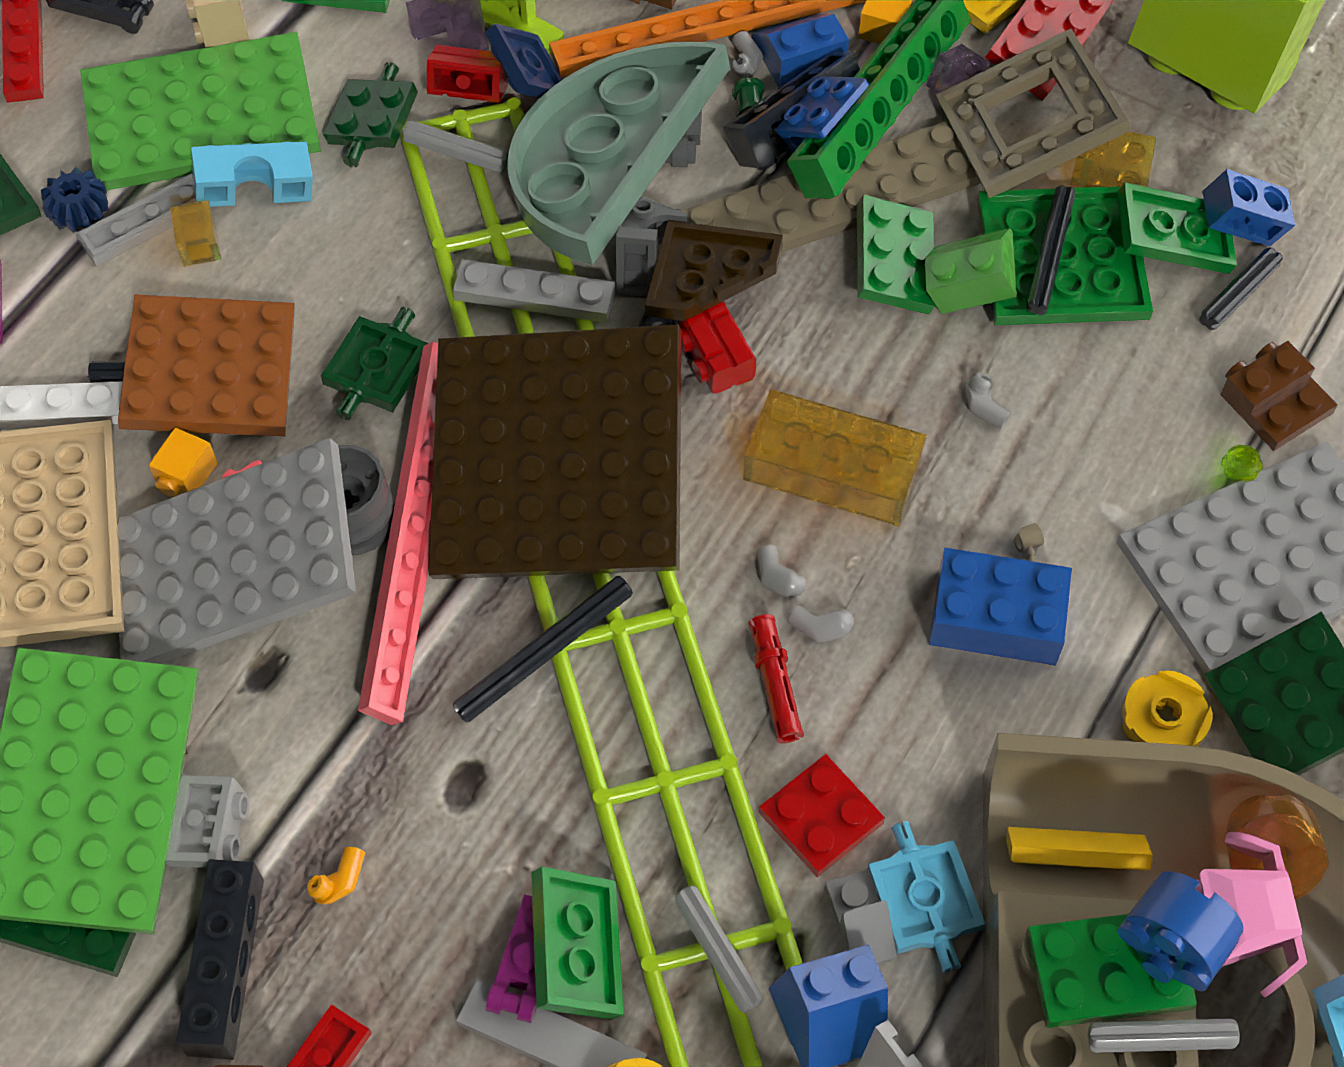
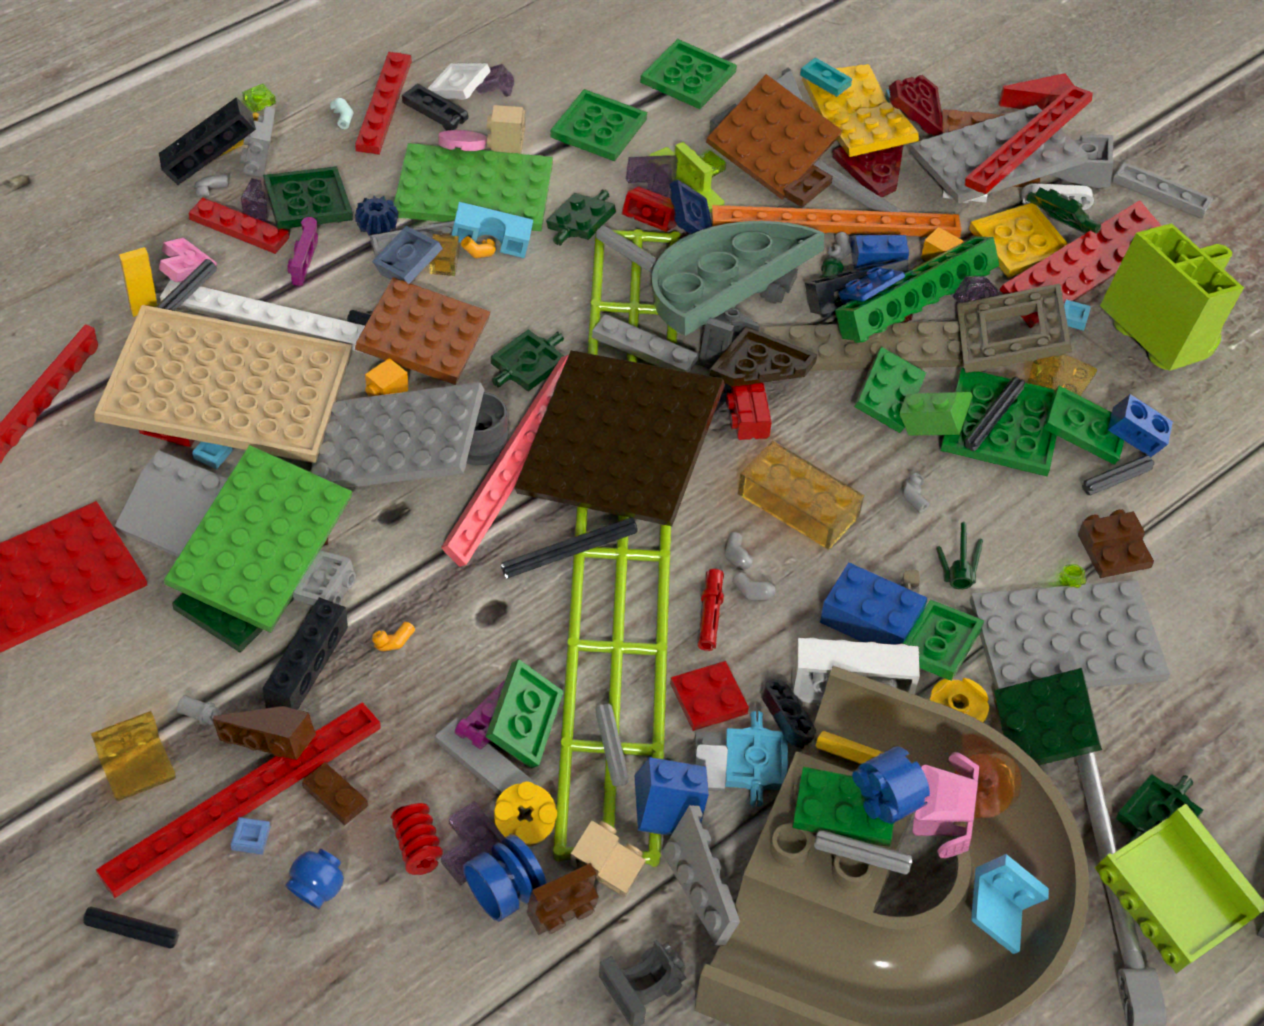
camera: 15 degrees right, 10 degrees down
none -> sand blue plate [372,226,443,284]
none -> bright pink tile [438,130,487,151]
none -> light orange arm [461,236,496,259]
none -> black beam [761,679,816,748]
none -> white brick [792,637,920,703]
none -> green plate [903,599,984,681]
none -> dark green plant [936,522,983,590]
none -> medium azure plate [1064,300,1091,331]

